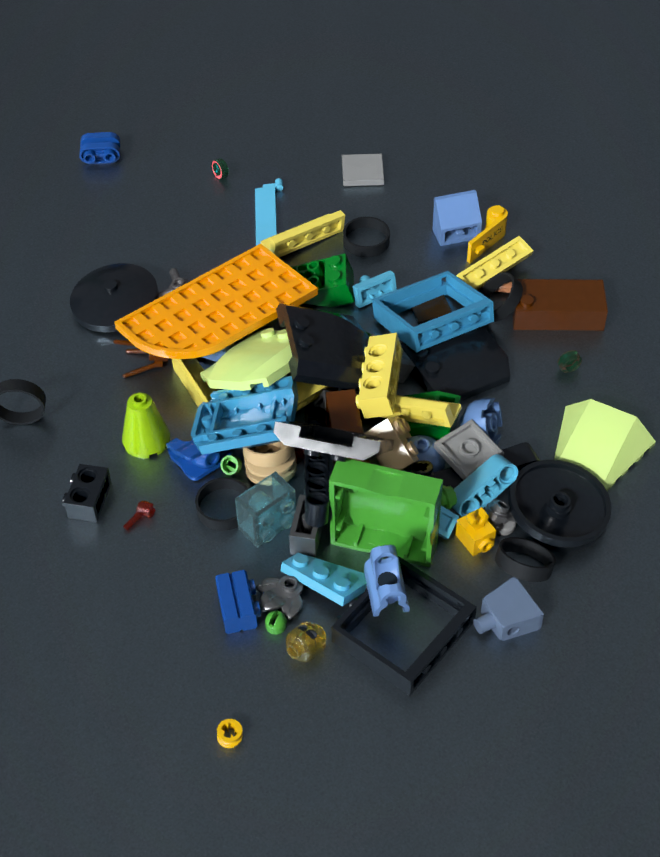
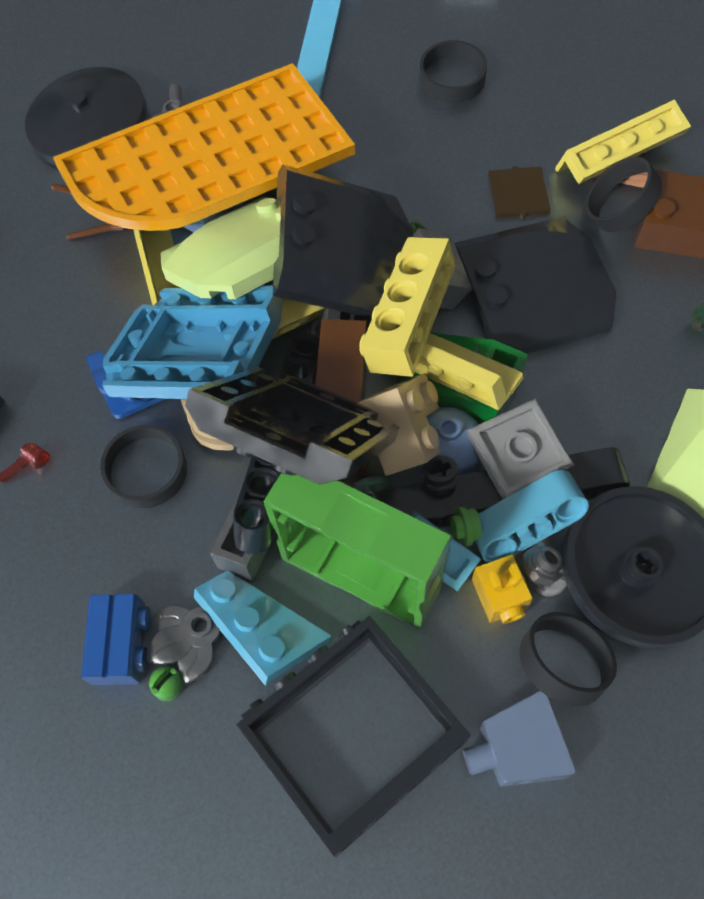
camera: 15 degrees right, 15 degrees up
lime cone [122,392,171,459] -> none
yellow bush [217,719,243,748] -> none
bright green hinge [220,455,242,475] -> none
clear light blue brick [235,471,296,548] -> none
light yellow panel [261,210,345,257] -> none
clear yellow head [286,621,326,663] -> none
green slope [291,253,354,307] -> none
medium azure tile [352,270,397,308] -> none
medium blue piece [364,545,410,617] -> none
dark azure window [372,271,494,352] -> none
medium blue slope [432,190,482,246] -> none
medium blue cylinder [459,398,503,445] -> none
yellow door [467,205,508,263] -> none

